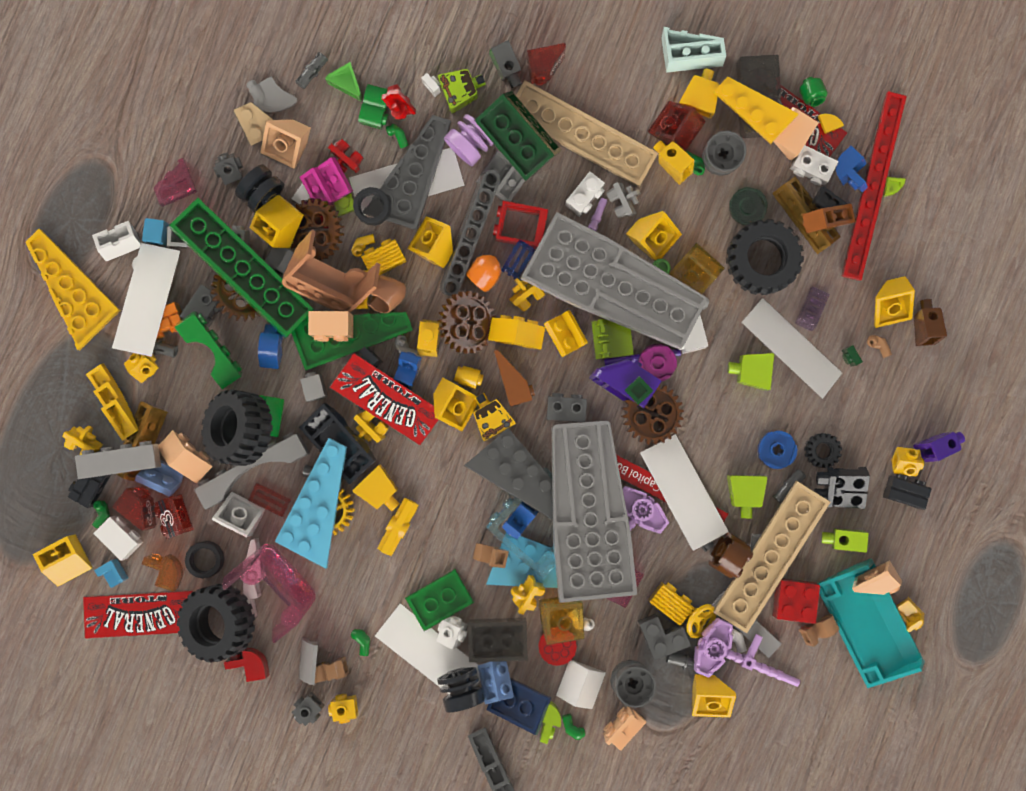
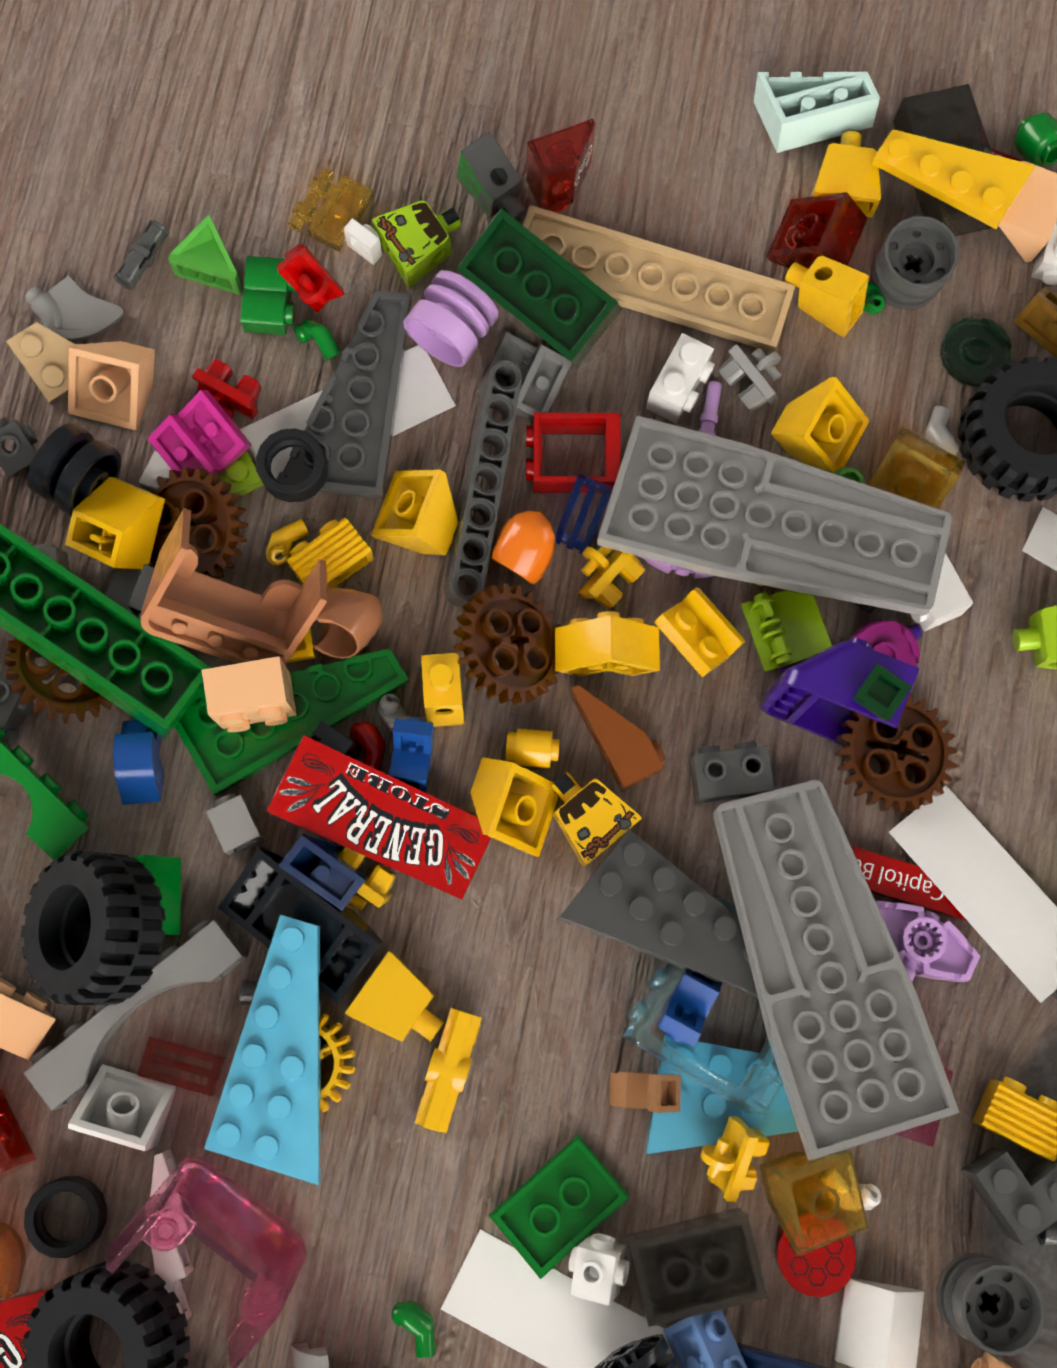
camera: 20 degrees left, 10 degrees down
none -> dark blue slope [279,833,366,911]
none -> clear yellow plate [288,168,374,252]
none -> red arm [350,721,386,771]
none -> light grey arm [925,406,959,458]

